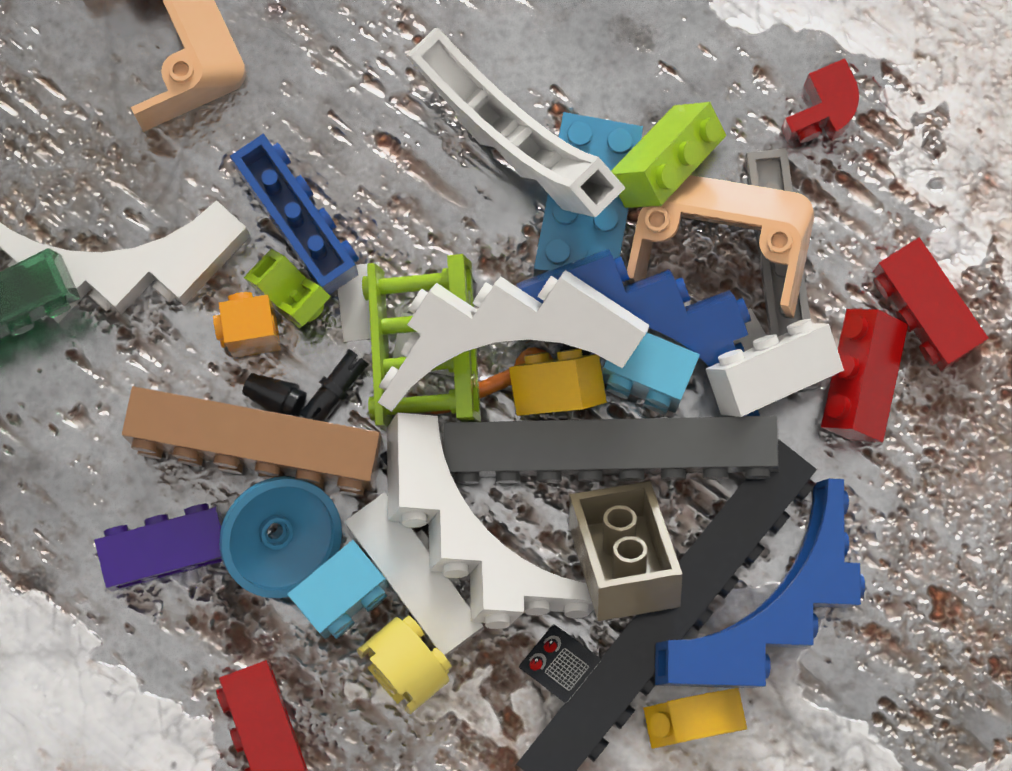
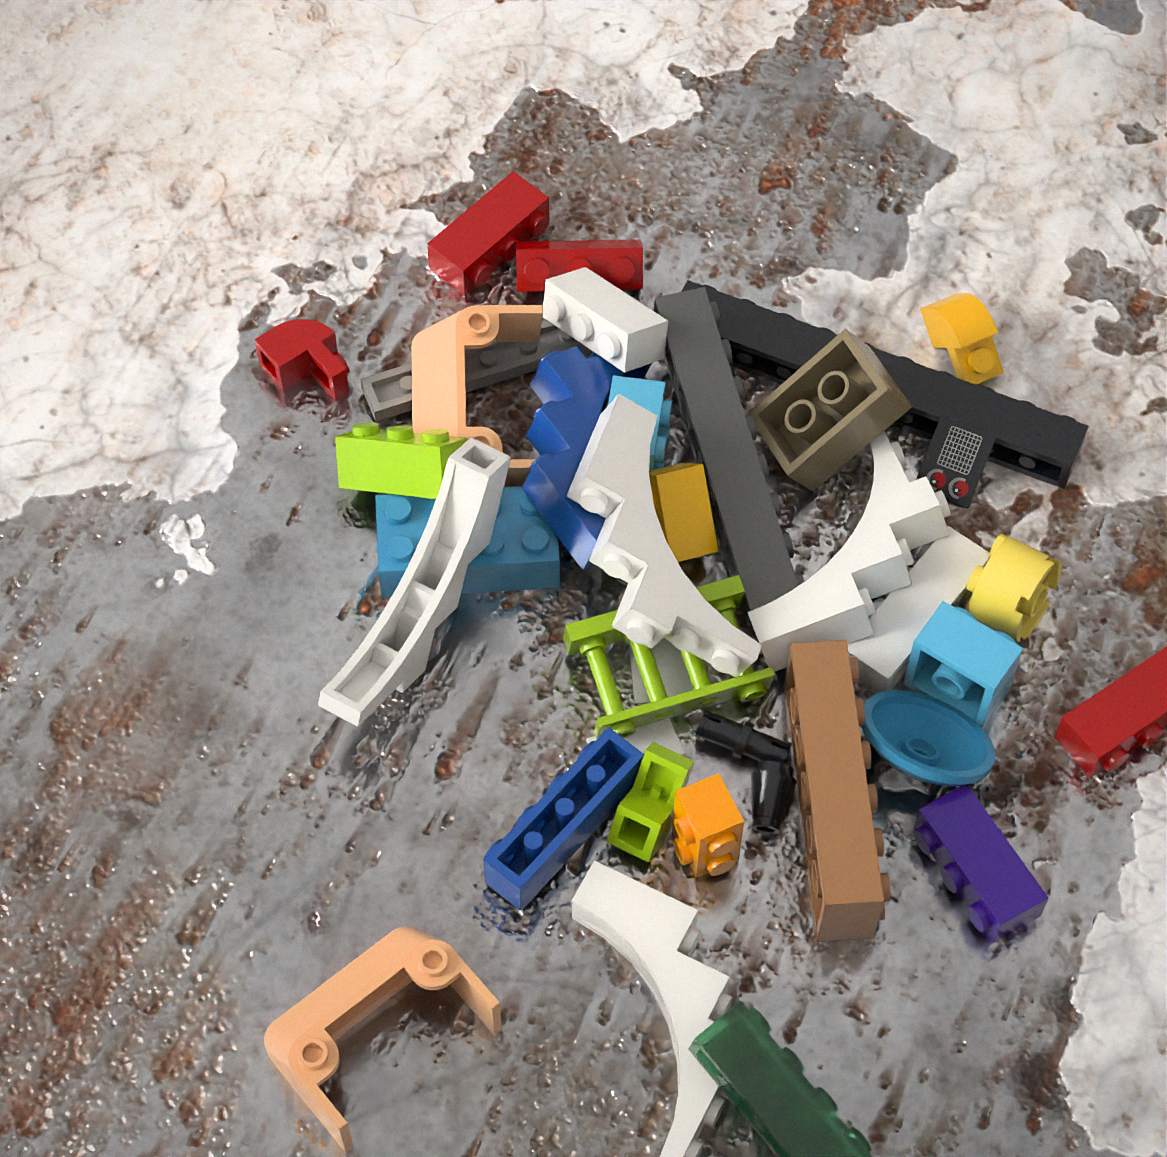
camera: 105 degrees left, 20 degrees down
blue arch [655,478,865,688] -> none

